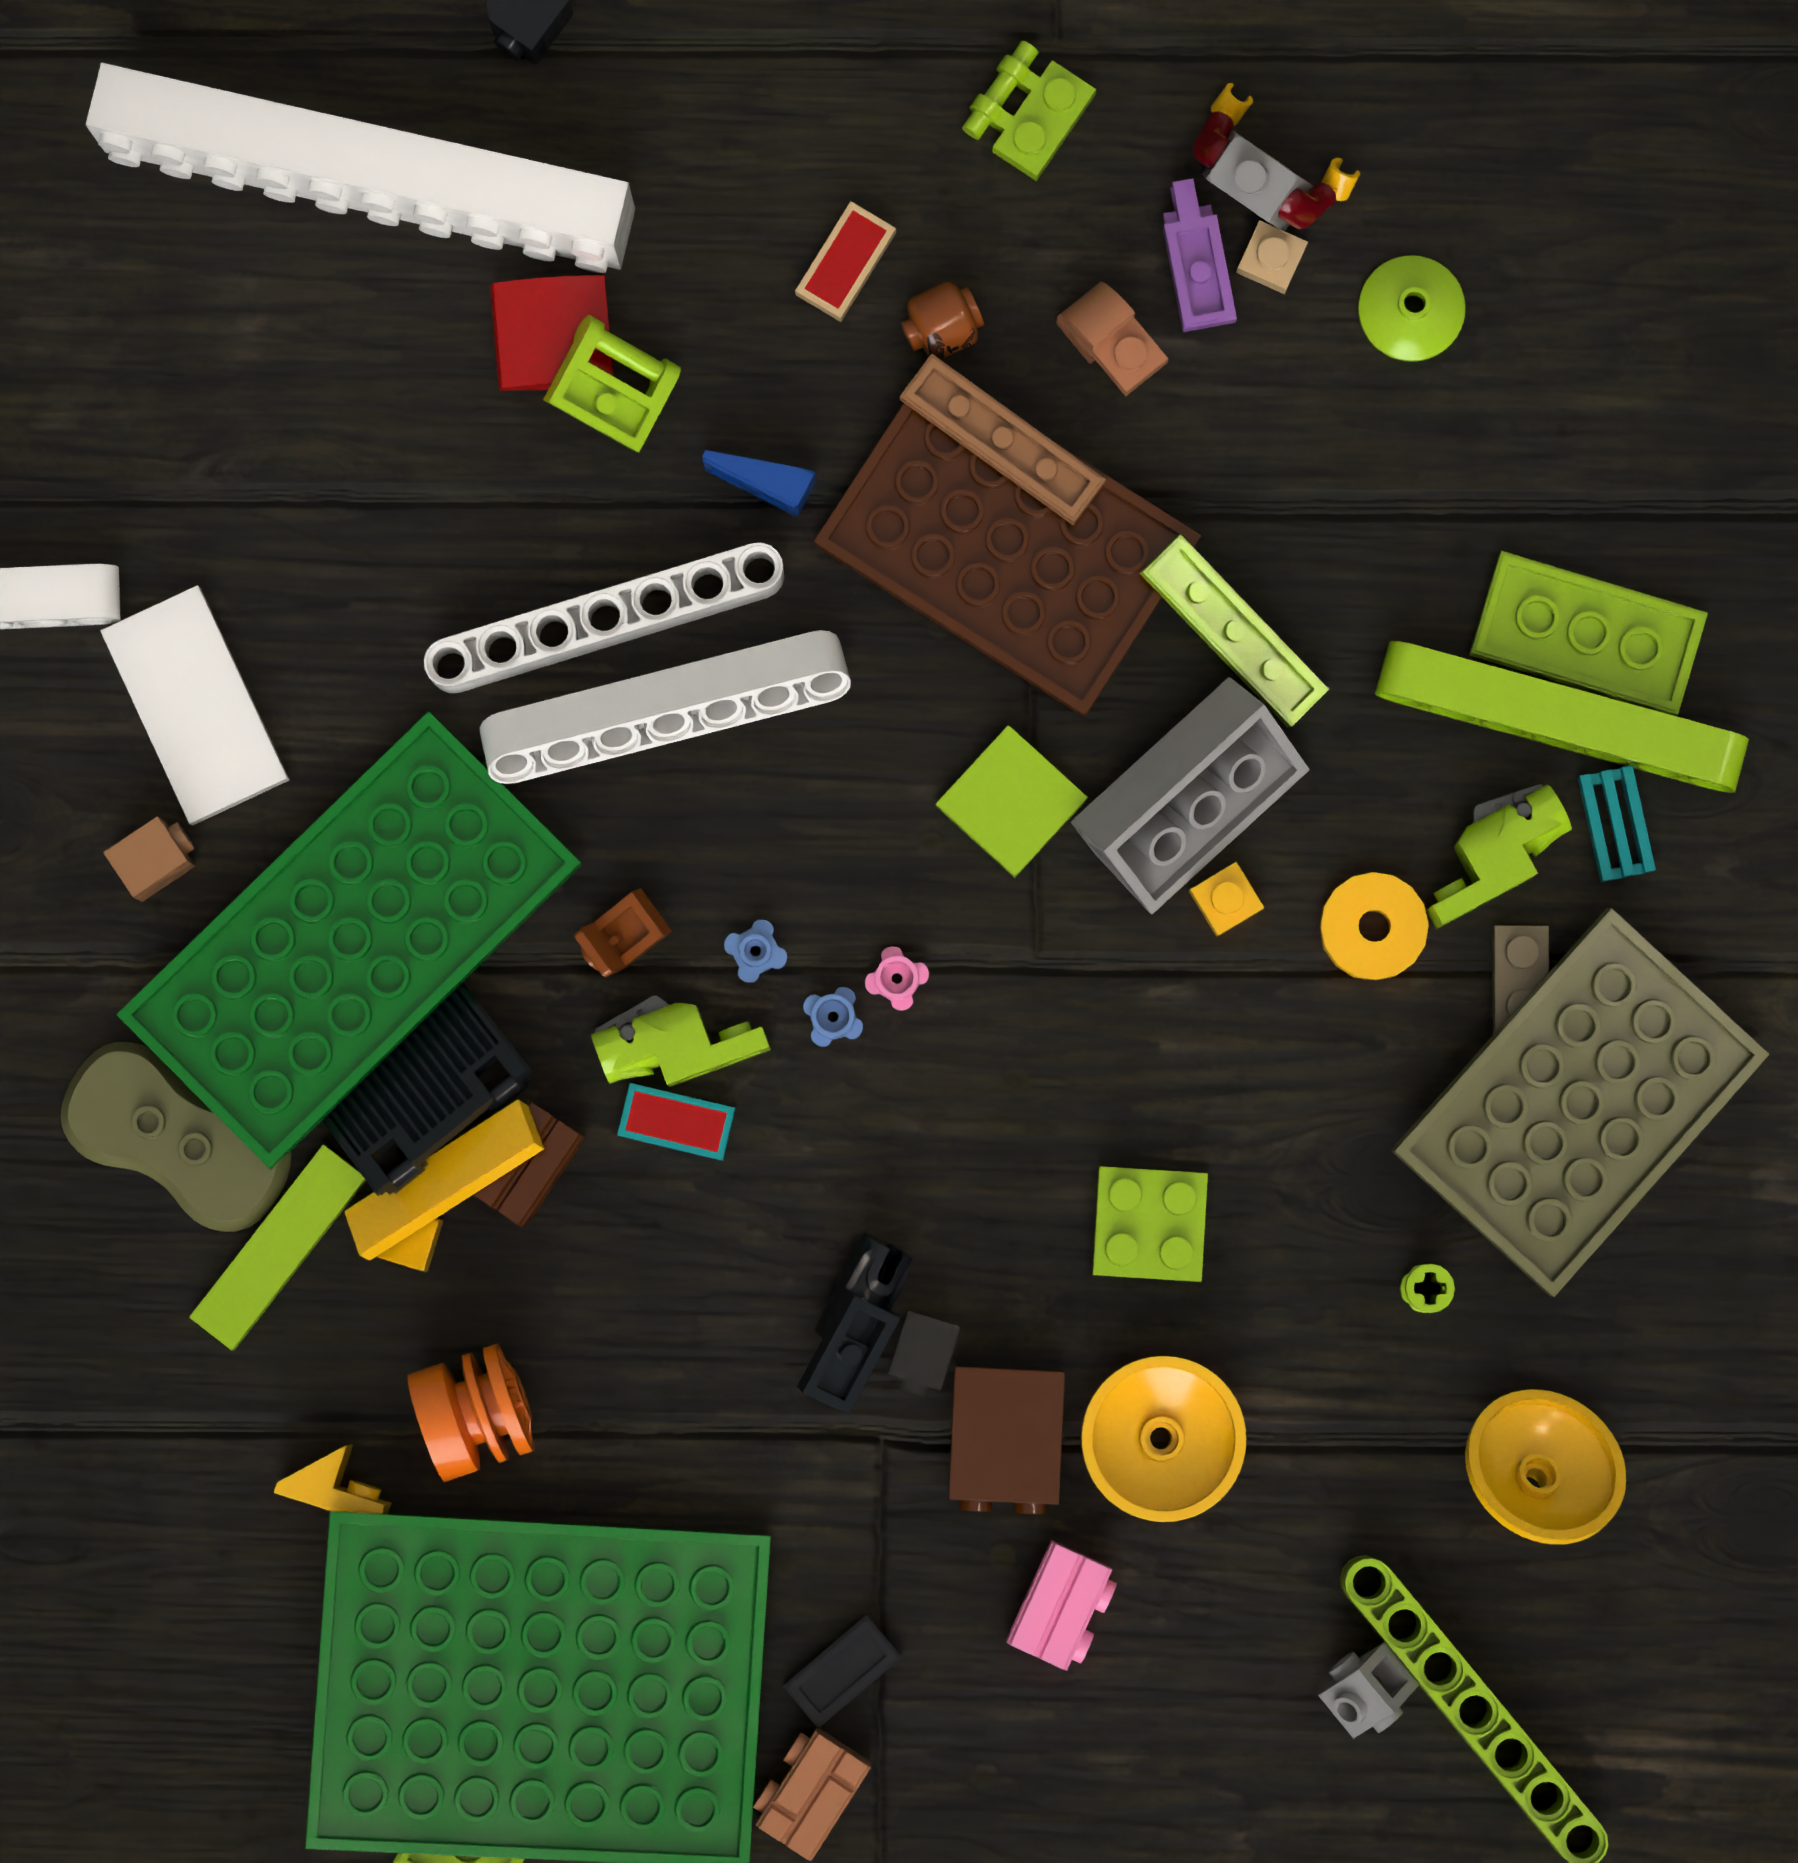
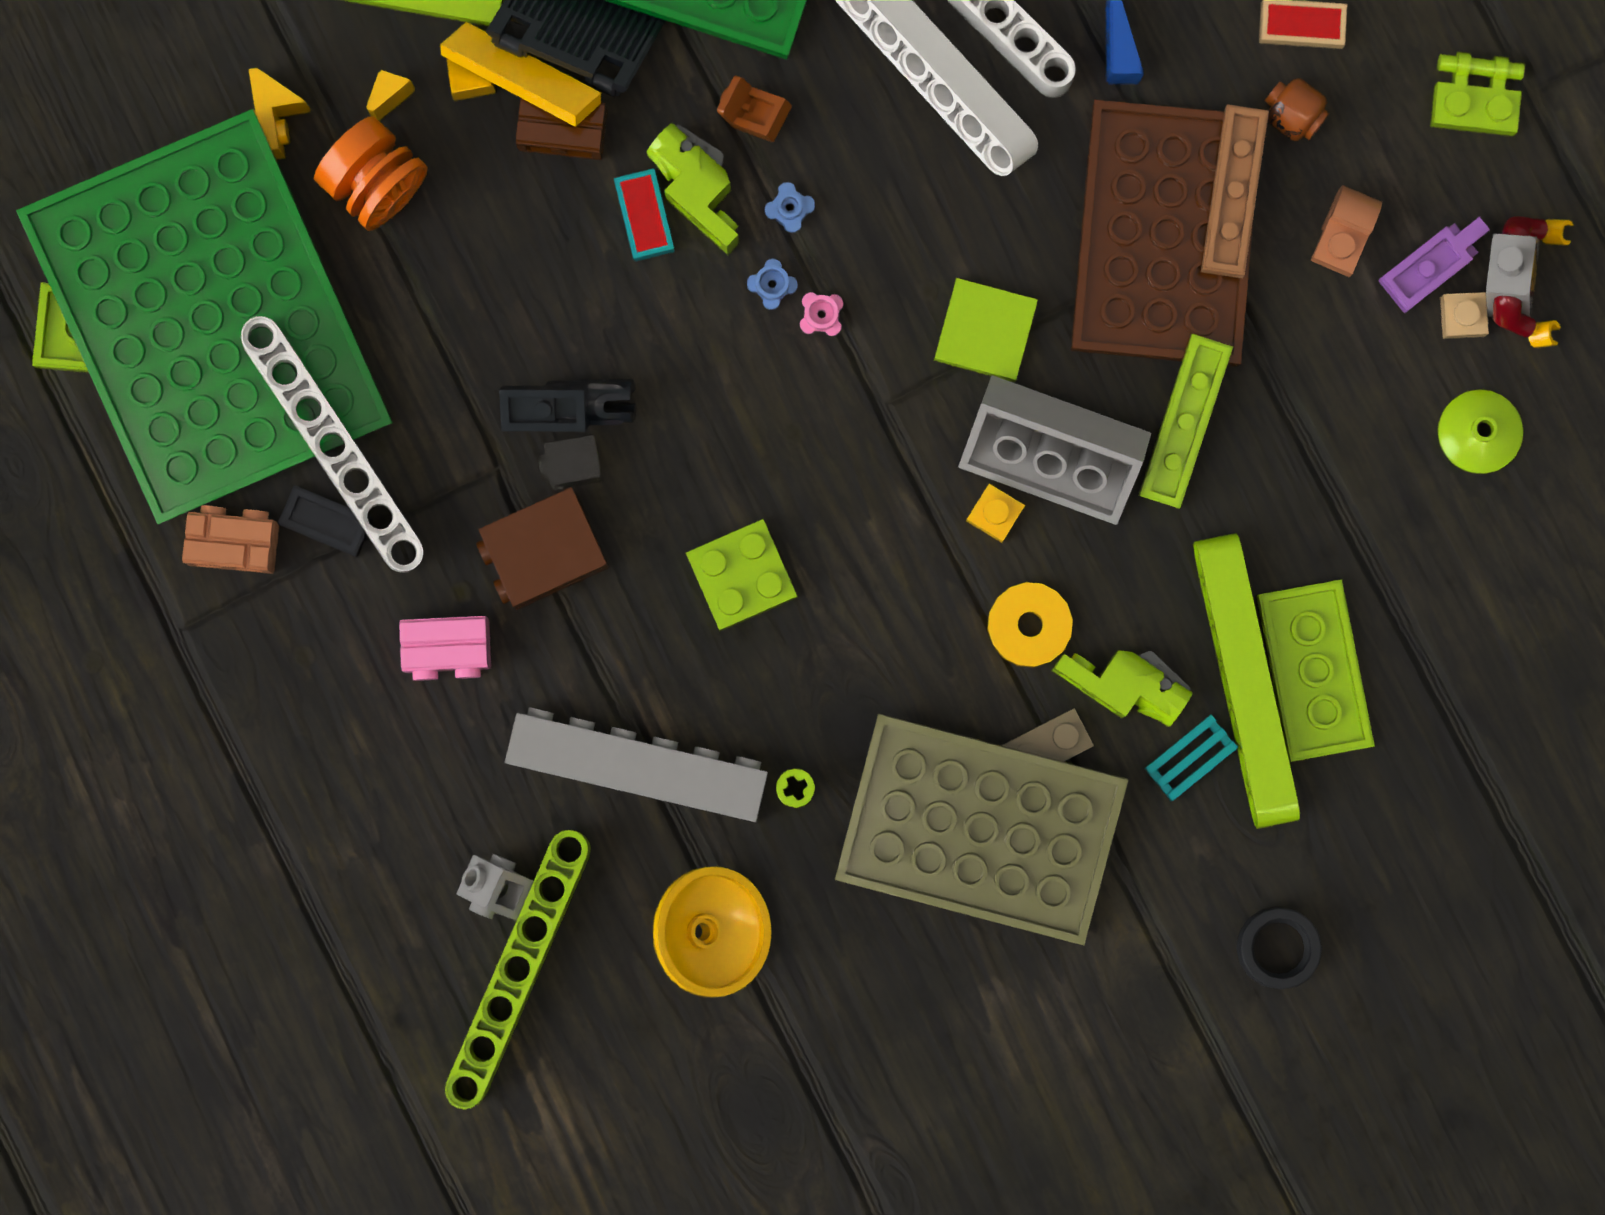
camera: 60 degrees right, 0 degrees up
yellow dish [1081,1356,1246,1522] -> none
none -> white beam [241,316,423,572]
none -> yellow slope [366,70,415,121]
none -> light grey brick [505,707,768,823]

